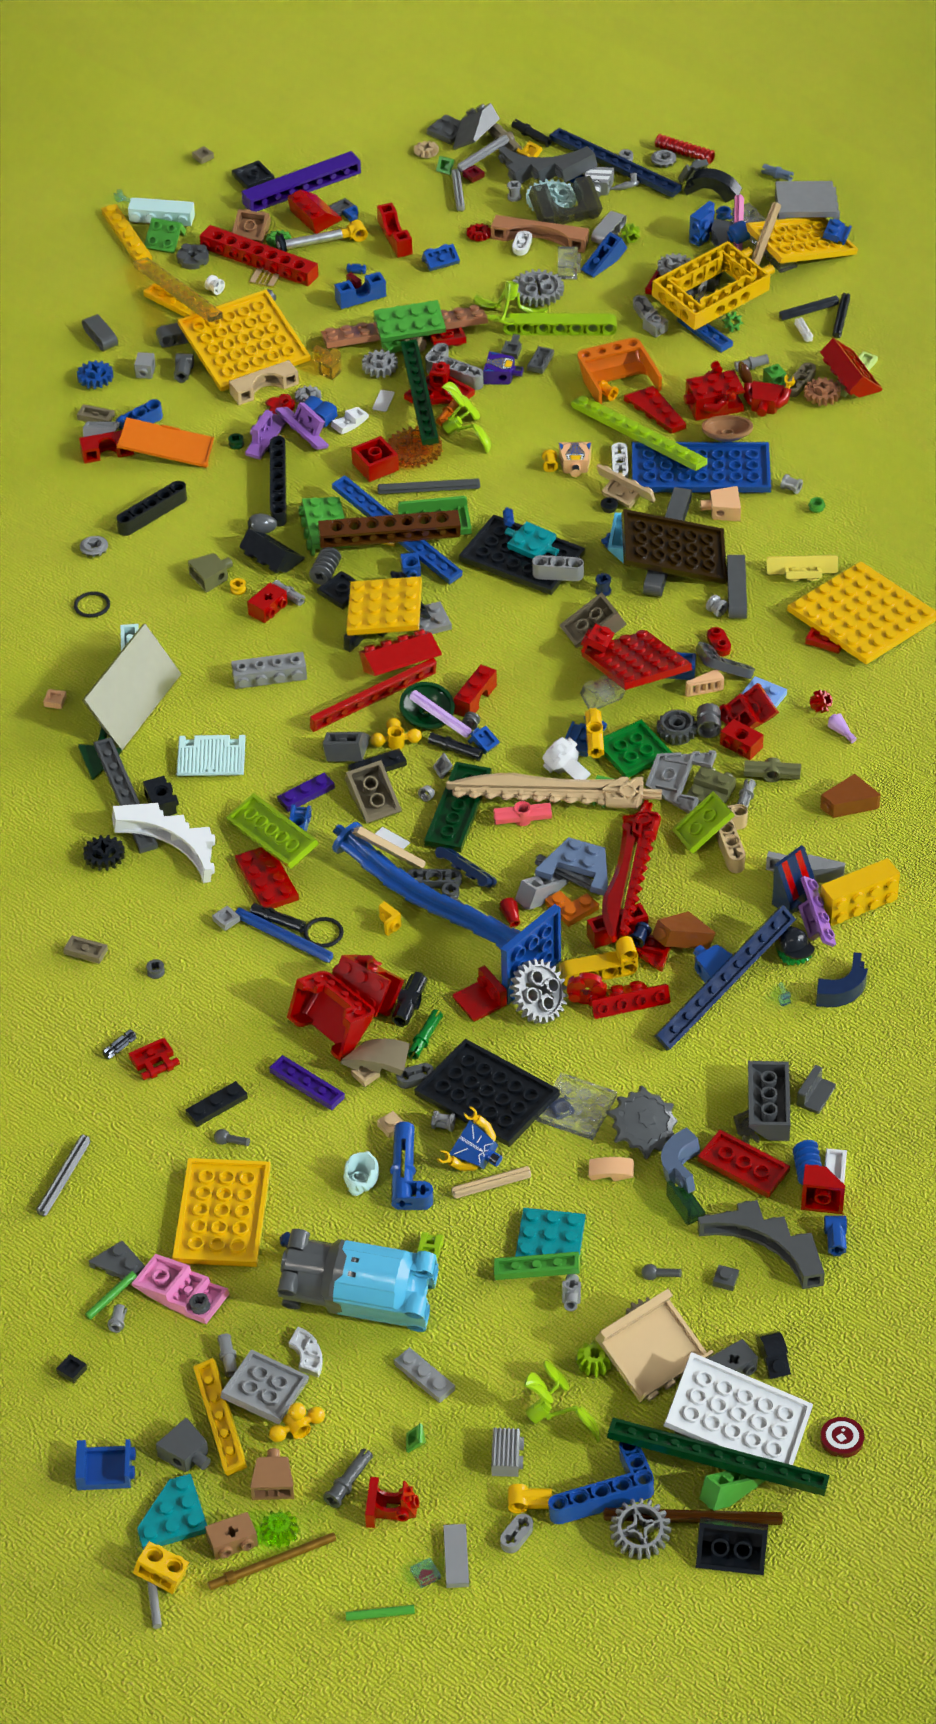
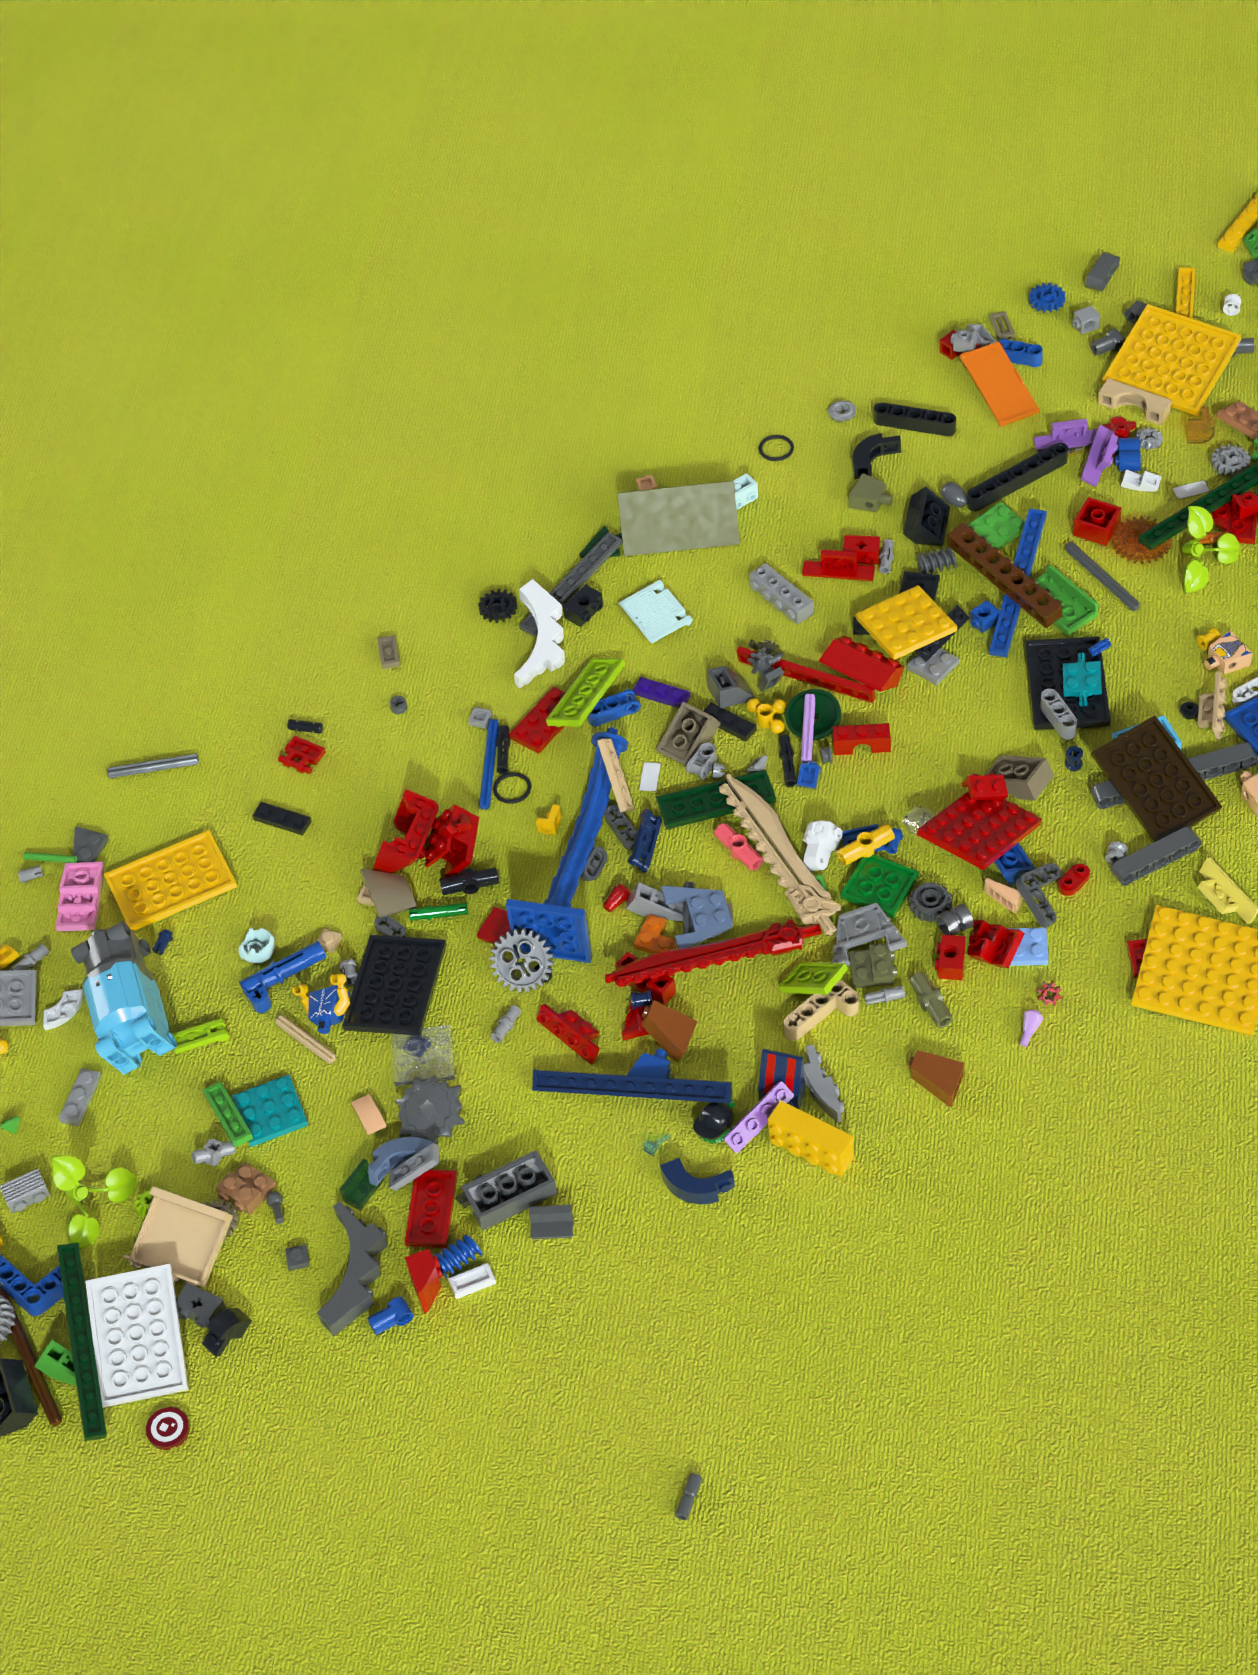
camera: 65 degrees right, 5 degrees up
clear yellow plate [133,257,223,322] -> none
dark grey bush [189,1293,210,1315] -> none
dark grey bar [214,1129,250,1146] -> none
dark green bush [228,433,244,450] -> none
yellow bush [230,578,246,595] -> none
dark purple plate [269,1055,345,1111] -> none
dark grey bush [442,882,459,899] -> none
yellow beam [558,936,638,986] -> none
red plate [567,972,607,1006] -> none
none -> medium nougat plate [216,1162,277,1215]
none -> light grey plate [389,1143,439,1191]
none -> light grey pin [491,1005,521,1043]
none -> light grey piece [686,742,717,780]
none -> dark grey piece [747,647,784,692]
none -> clear smoke plate [749,639,784,659]
none -> red bracket [802,550,875,581]
none -> black arch [852,433,901,479]
none -> light grey brick [951,329,977,353]

